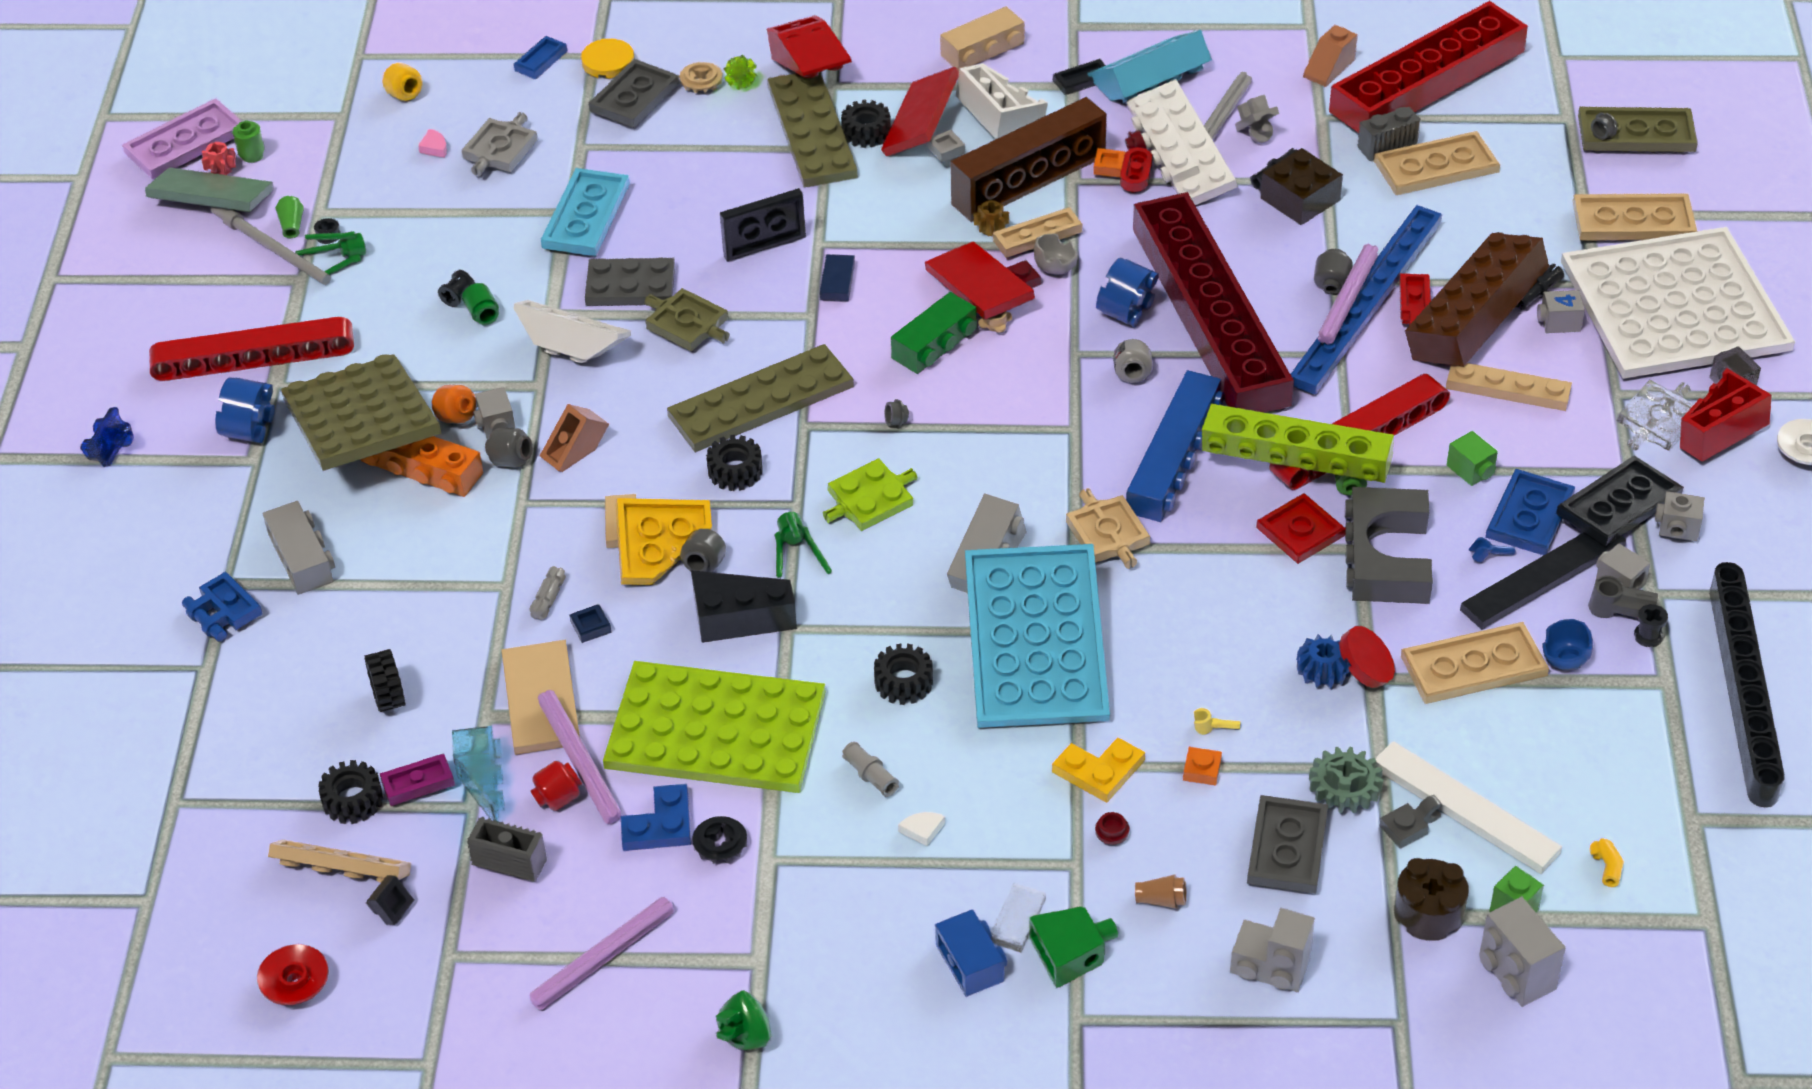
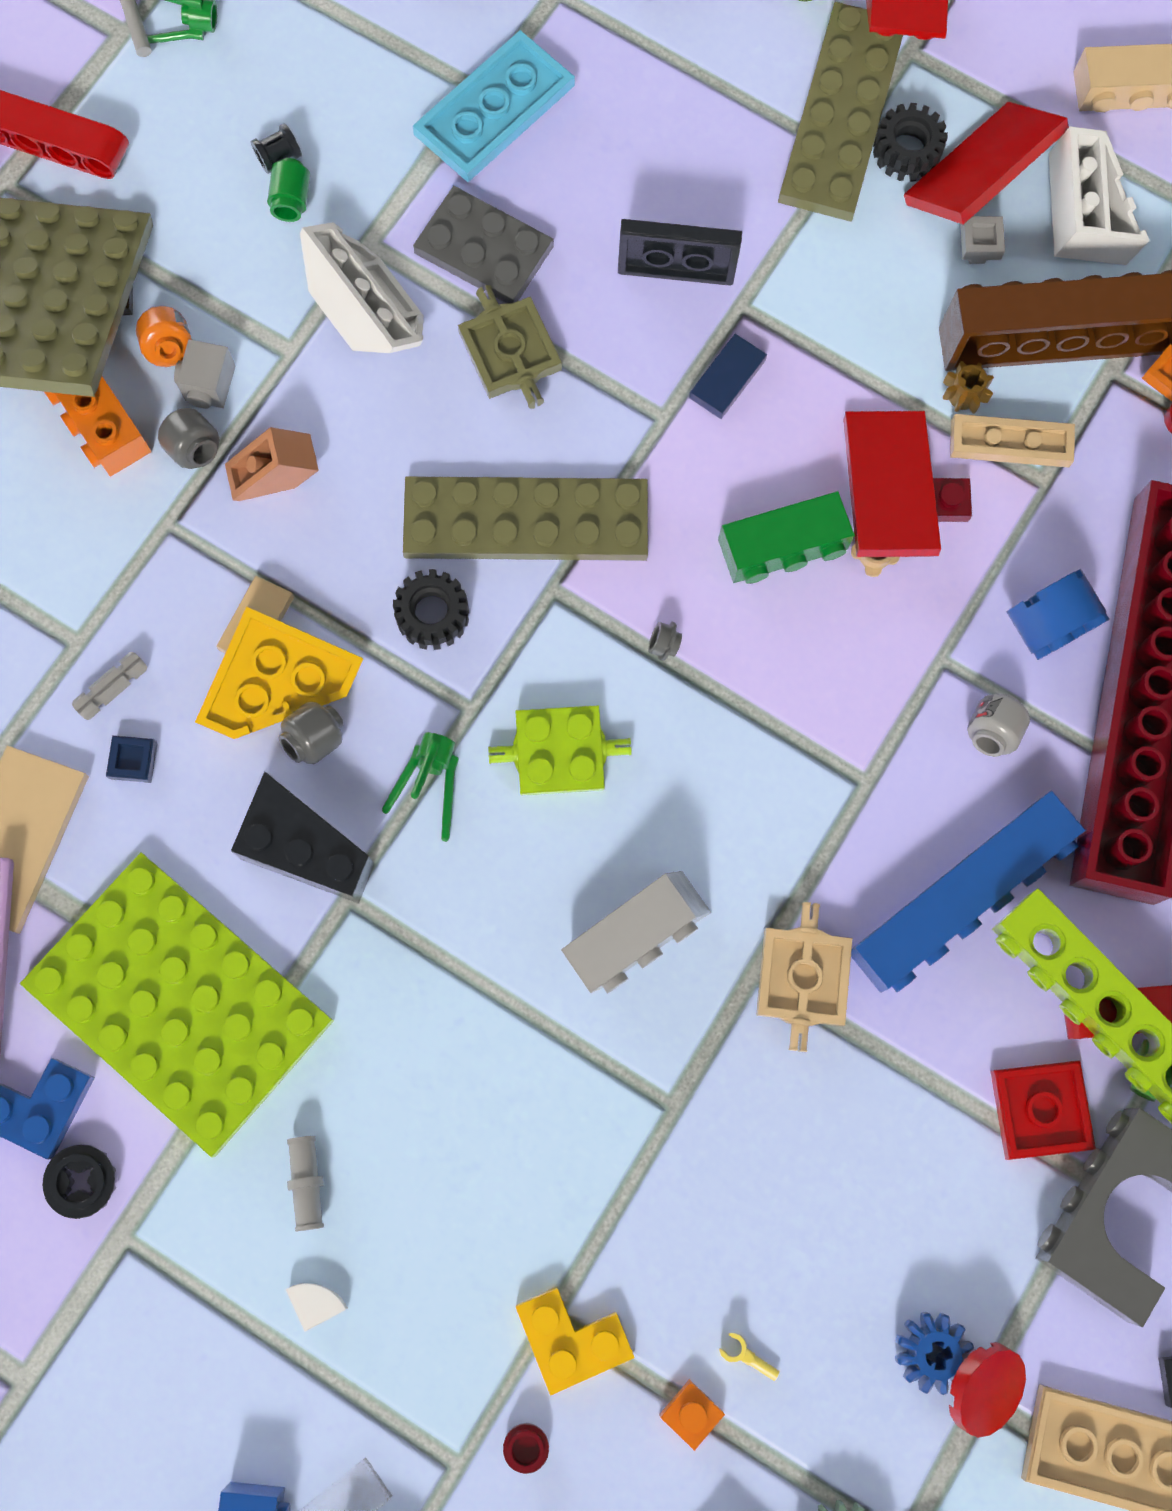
camera: 25 degrees right, 30 degrees up
black tyre [874,643,933,705] -> none
medium azure plate [965,544,1110,728] -> none
light grey hair [1034,233,1078,274] -> none

